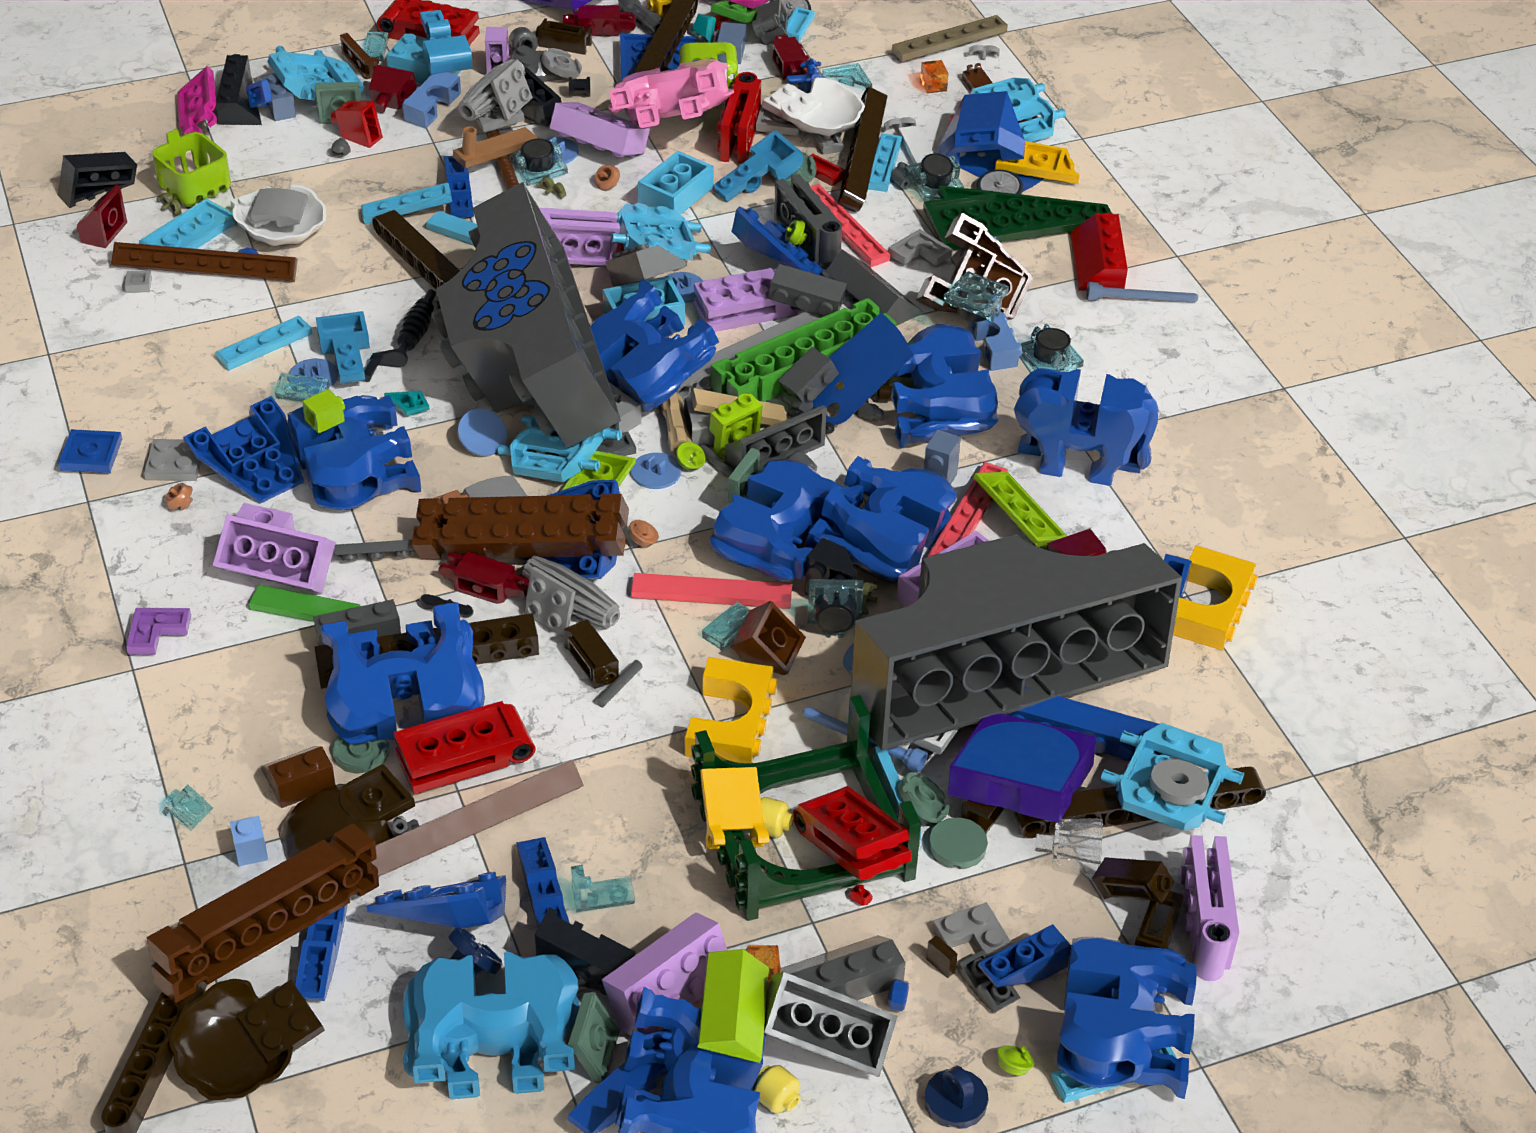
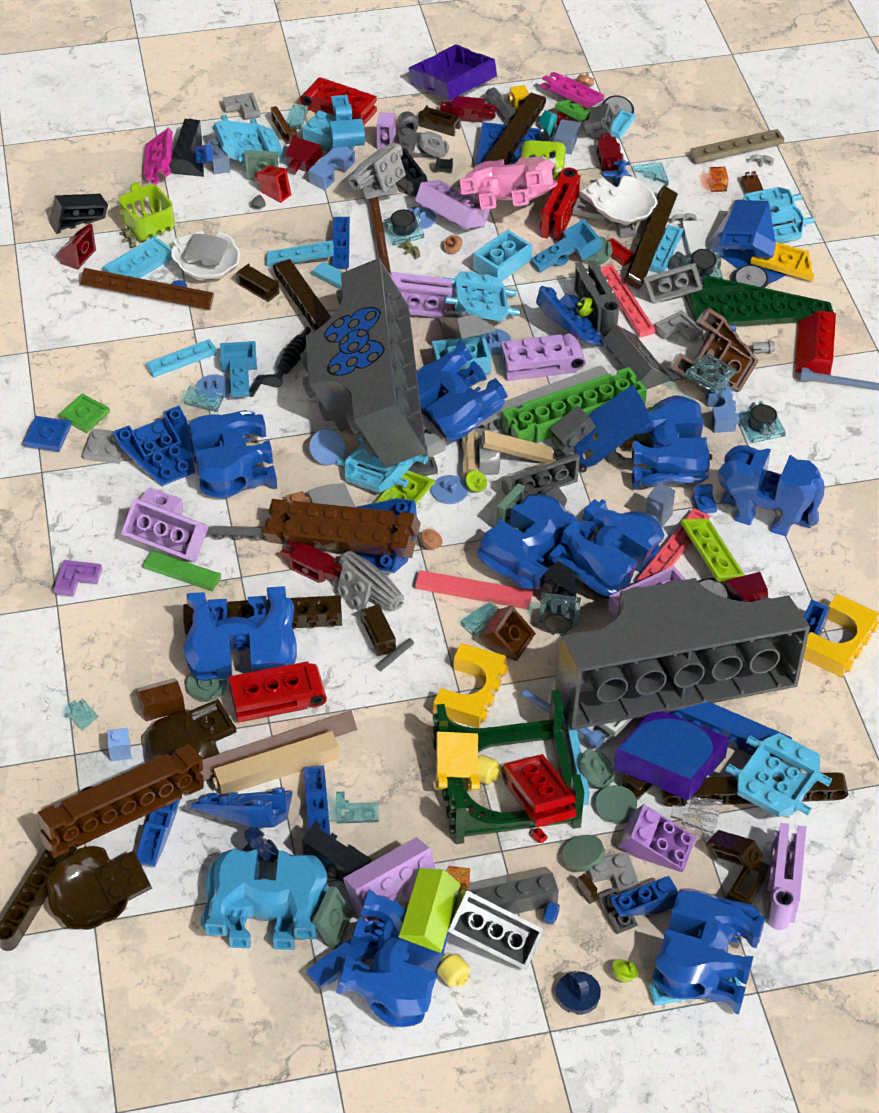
camera: 10 degrees right, 5 degrees up
light grey tile [125,270,152,293] -> none
nougat hat [164,483,193,510] -> none
lime brick [302,389,345,434] -> none
dark grey brick [313,599,401,646] -> none
teal piece [384,390,430,416] -> none
dark grey arm [392,816,419,834] -> none
black piece [420,594,474,618] -> none
medium nougat piece [453,126,538,168] -> none
dark grey piece [700,444,734,478] -> none
lime plate [709,393,763,458] -> none
dark grey brick [768,264,847,316] -> none
olive piece [859,582,878,615] -> none
light grey tile [1149,759,1209,806] -> none
none -> bright green tile [58,393,110,433]
none -> tan brick [212,731,340,795]
none -> light grey plate [223,92,260,119]
none -> dark brown window [237,263,280,302]
none -> sand green tile [562,834,605,872]
none -> medium lavender slope [618,804,696,872]
none -> light grey slope [644,263,702,304]
none -> blue bracket [693,484,717,514]
none -> light grey pin [752,340,775,354]

